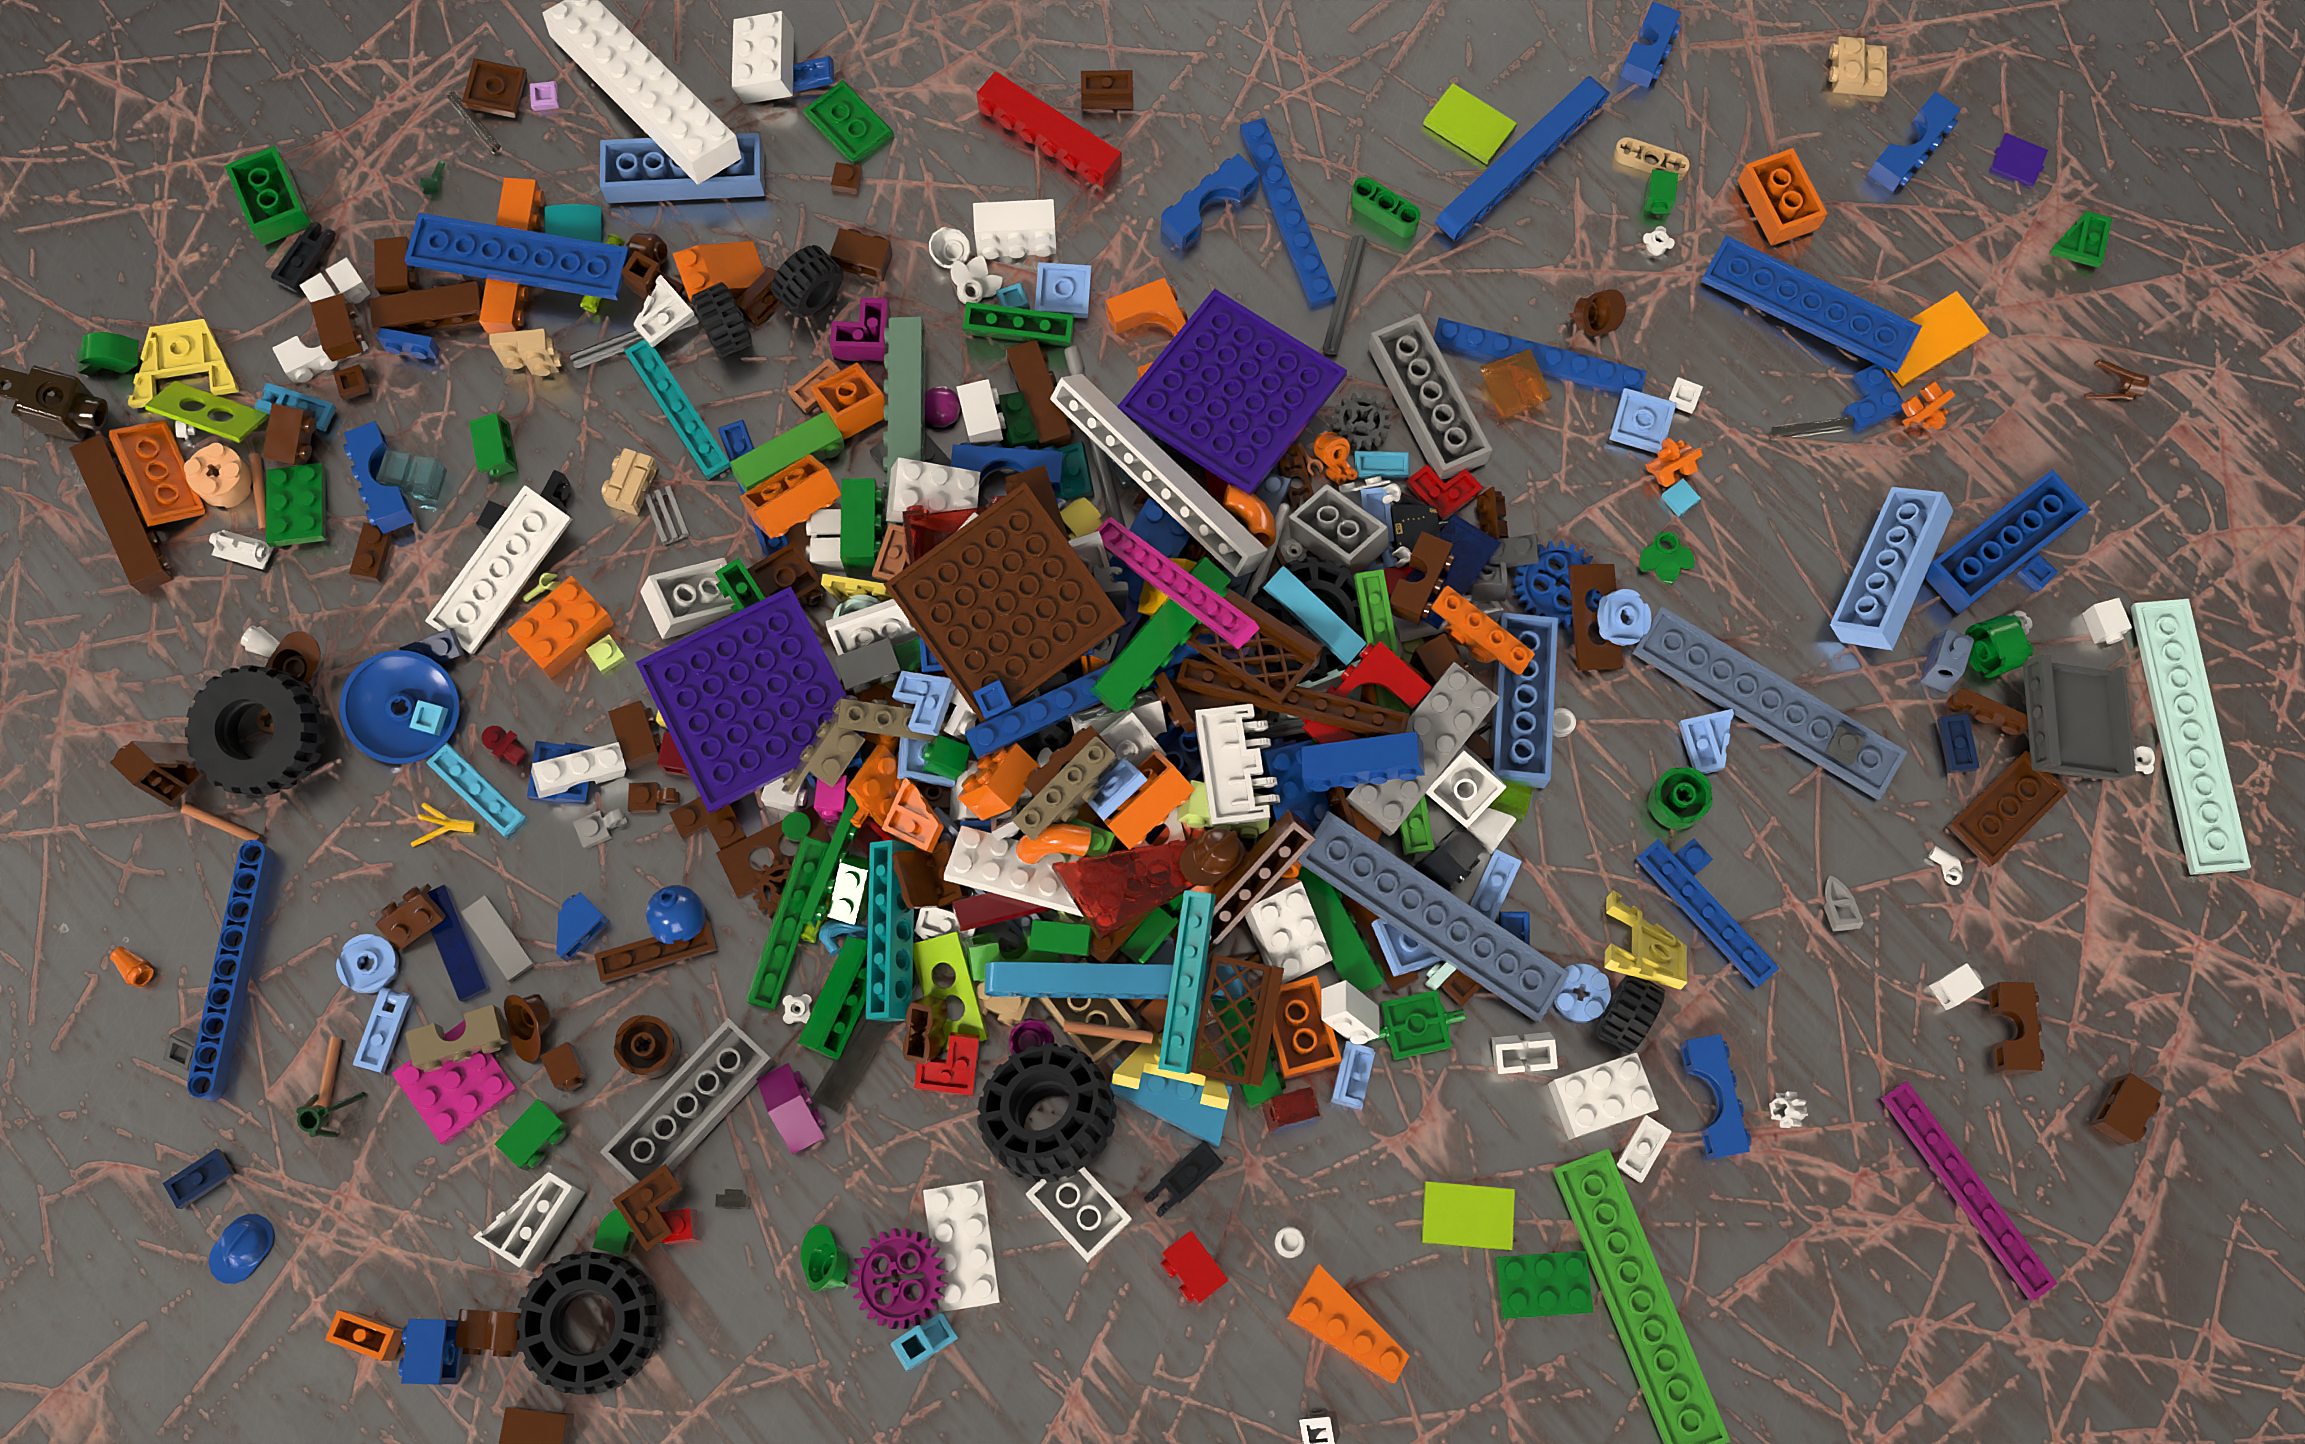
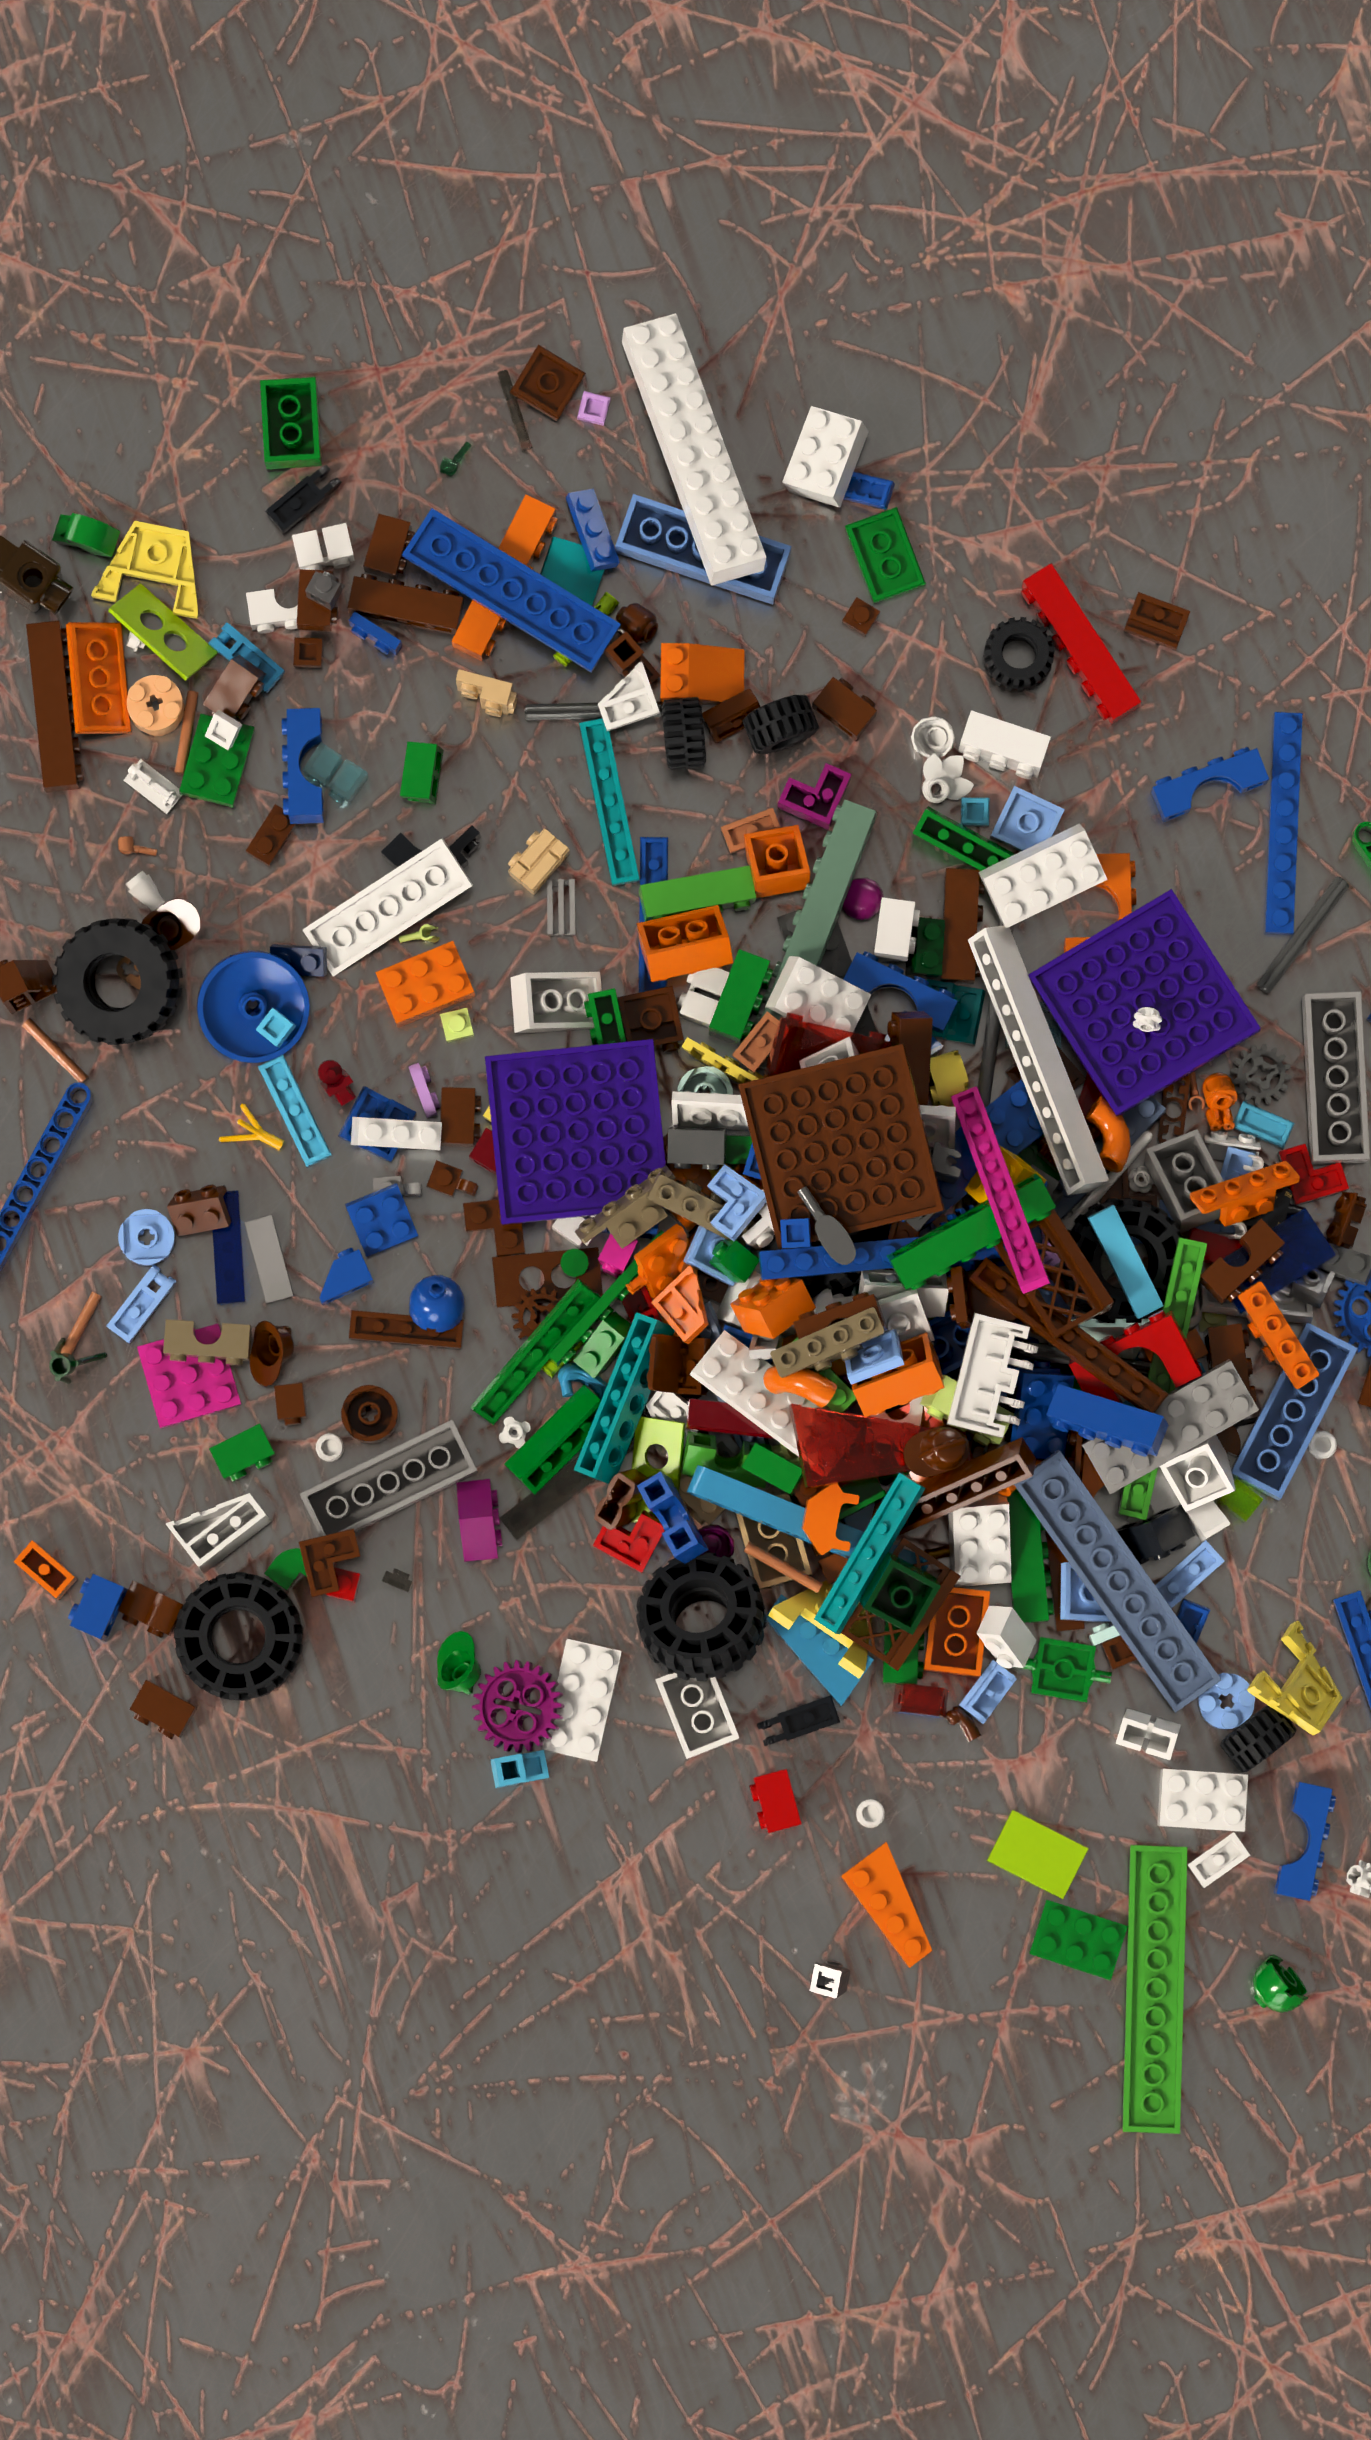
camera: 25 degrees right, 10 degrees up
none -> nougat hand [118,836,157,856]
none -> white plate [205,710,242,750]
none -> flat silver brick [305,571,345,610]
none -> white tile [316,1433,344,1462]
none -> blue plate [345,1183,418,1257]
none -> lavender plate [408,1062,441,1118]
none -> blue plate [566,489,620,572]
none -> blue arch [637,1471,709,1564]
none -> dark grey piece [797,1186,856,1265]
none -> orange piece [801,1482,859,1555]
none -> dark green brick [860,1552,941,1635]
none -> reddish brown arm [946,1706,981,1742]
none -> white brick [978,823,1108,928]
none -> black tyre [983,617,1055,692]
none -> white plate [1133,1007,1162,1032]
none -> orange bracket [1190,1161,1300,1227]
none -> green cylinder [1253,1955,1308,2013]

